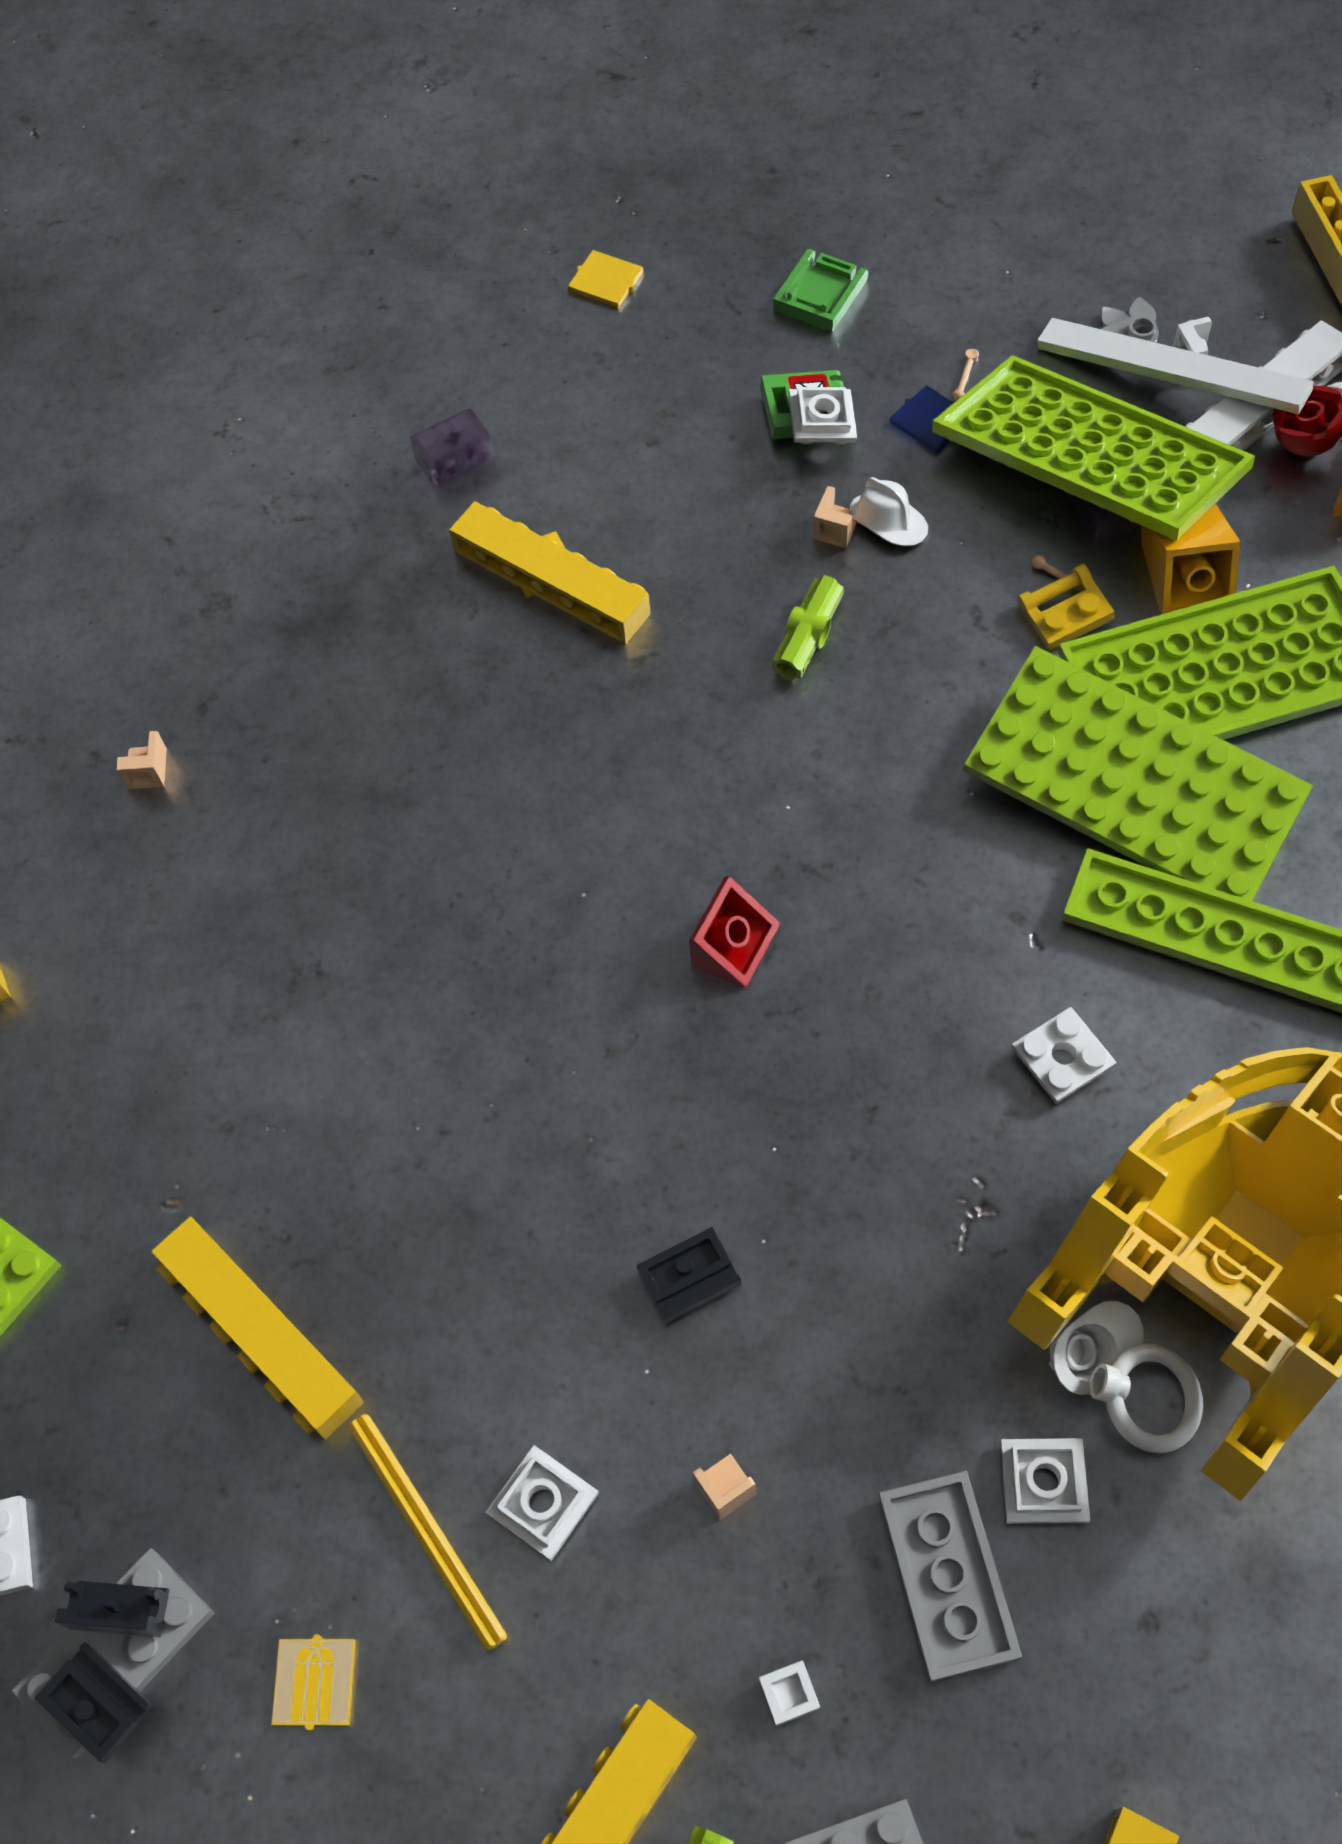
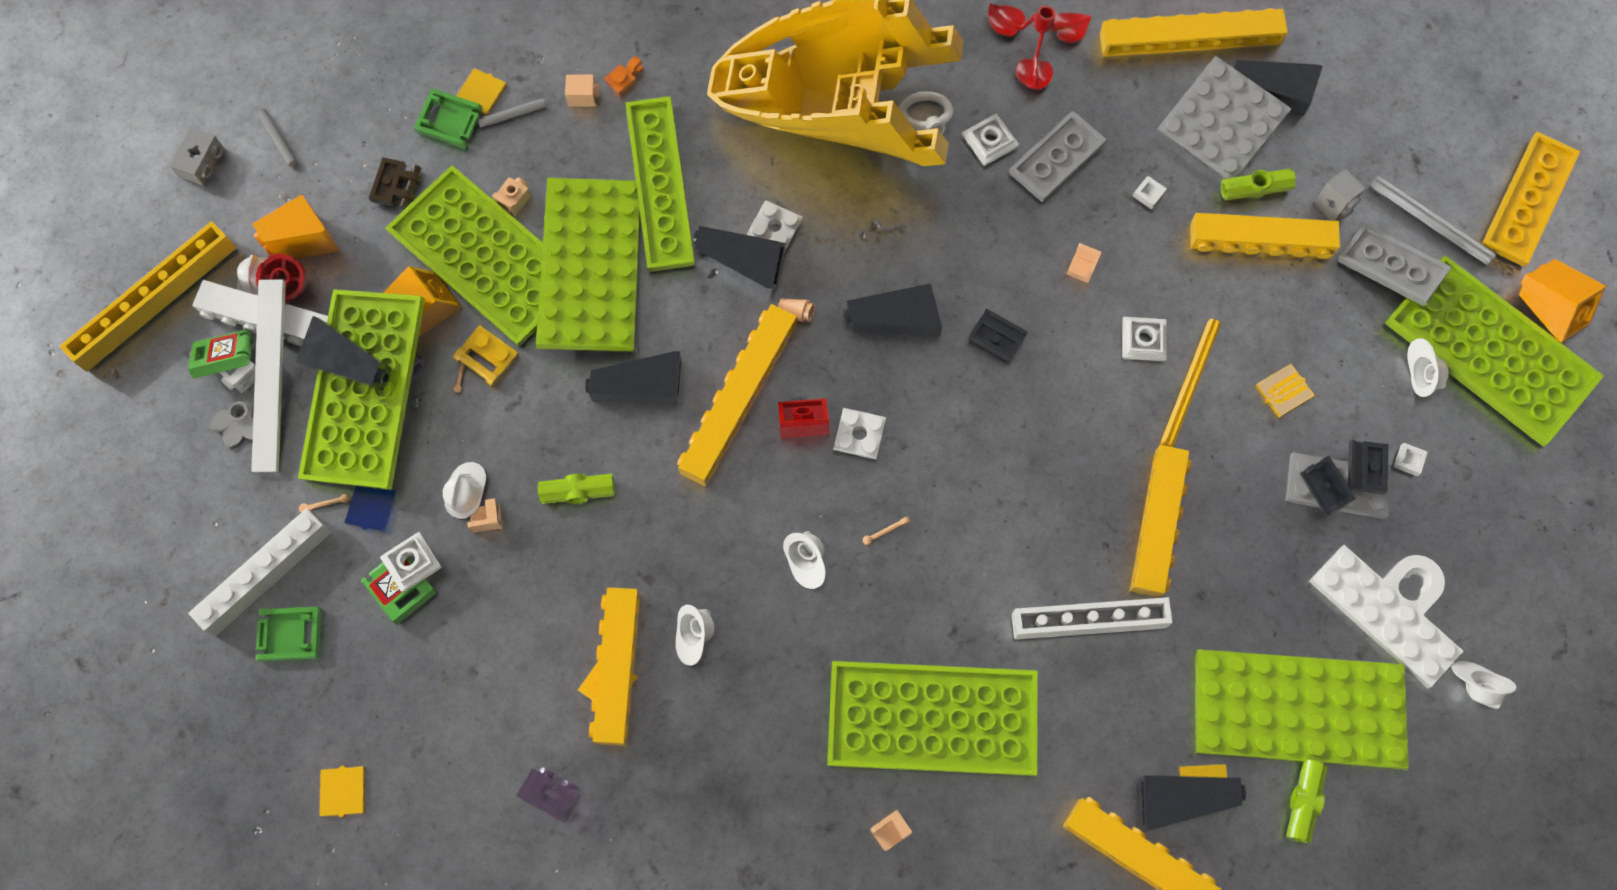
camera: 125 degrees left, 10 degrees up
none -> bright green container [188,330,253,379]
none -> white brick [188,508,332,637]
none -> black slope [296,316,391,391]
none -> light nougat brick [492,177,531,218]
none -> black slope [585,351,682,405]
none -> white piece [676,605,715,666]
none -> yellow brick [677,304,797,487]
none -> black slope [693,226,786,290]
none -> light nougat cone [778,298,815,323]
none -> white piece [783,531,826,589]
none -> lime plate [827,661,1038,776]
none -> white piece [833,408,886,459]
none -> black slope [843,283,942,337]
none -> light nougat hinge [863,516,910,545]
none -> red plant [988,3,1091,90]
none -> white brick [1012,597,1172,640]
none -> white plate [1394,443,1428,476]

